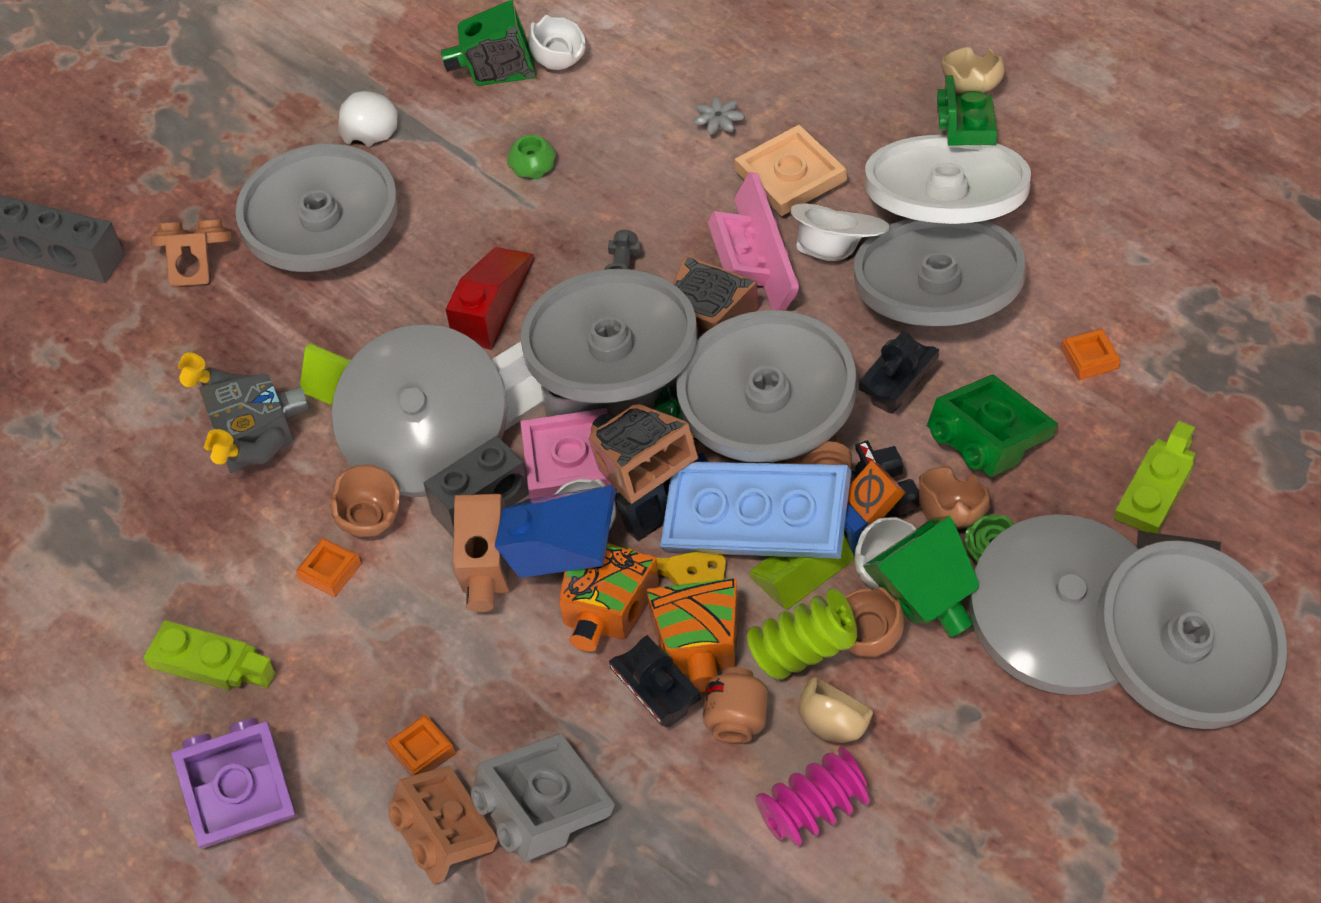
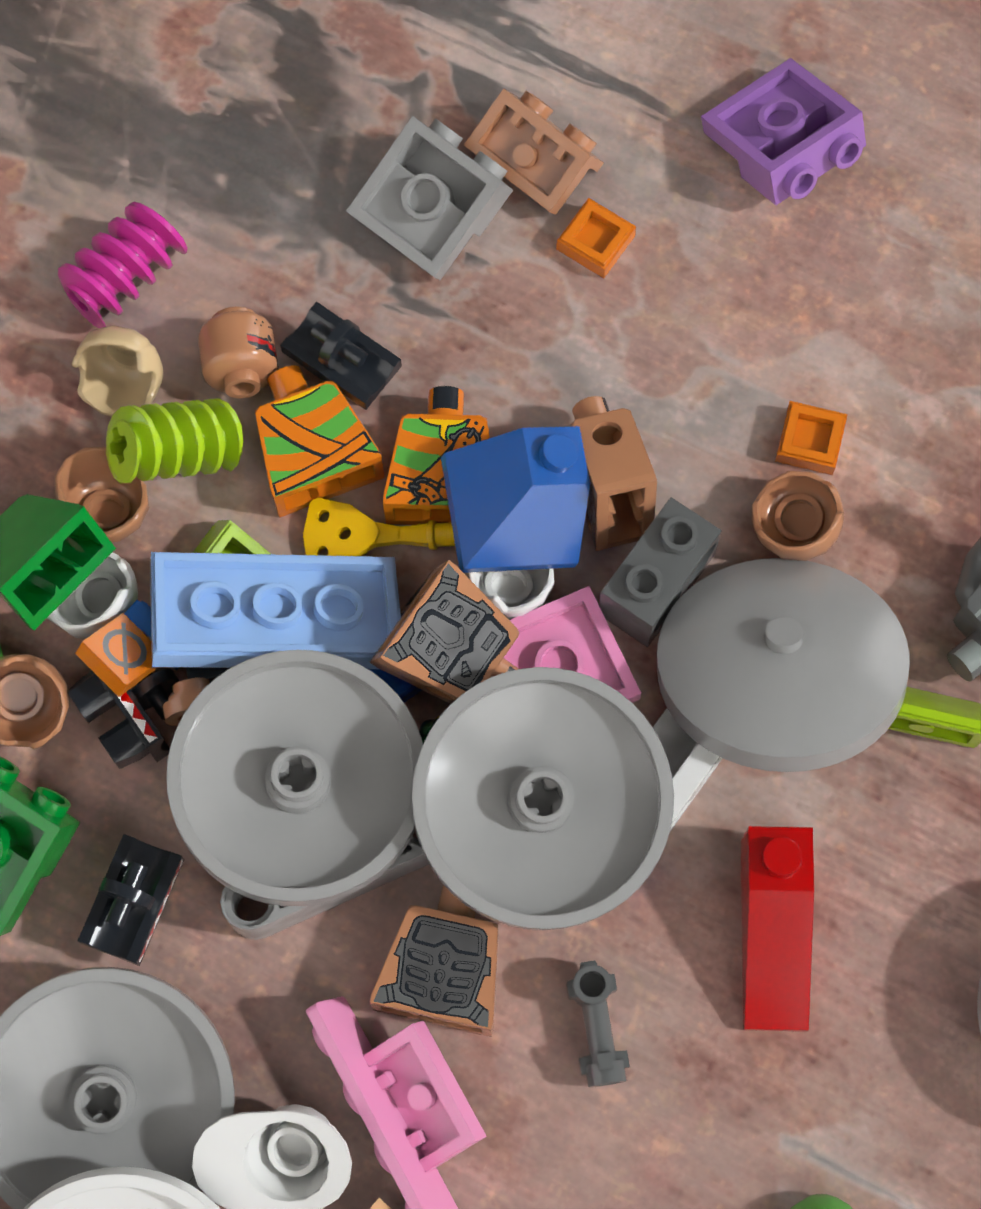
camera: 160 degrees right, 20 degrees up
lime hinge [143,620,276,691] -> none

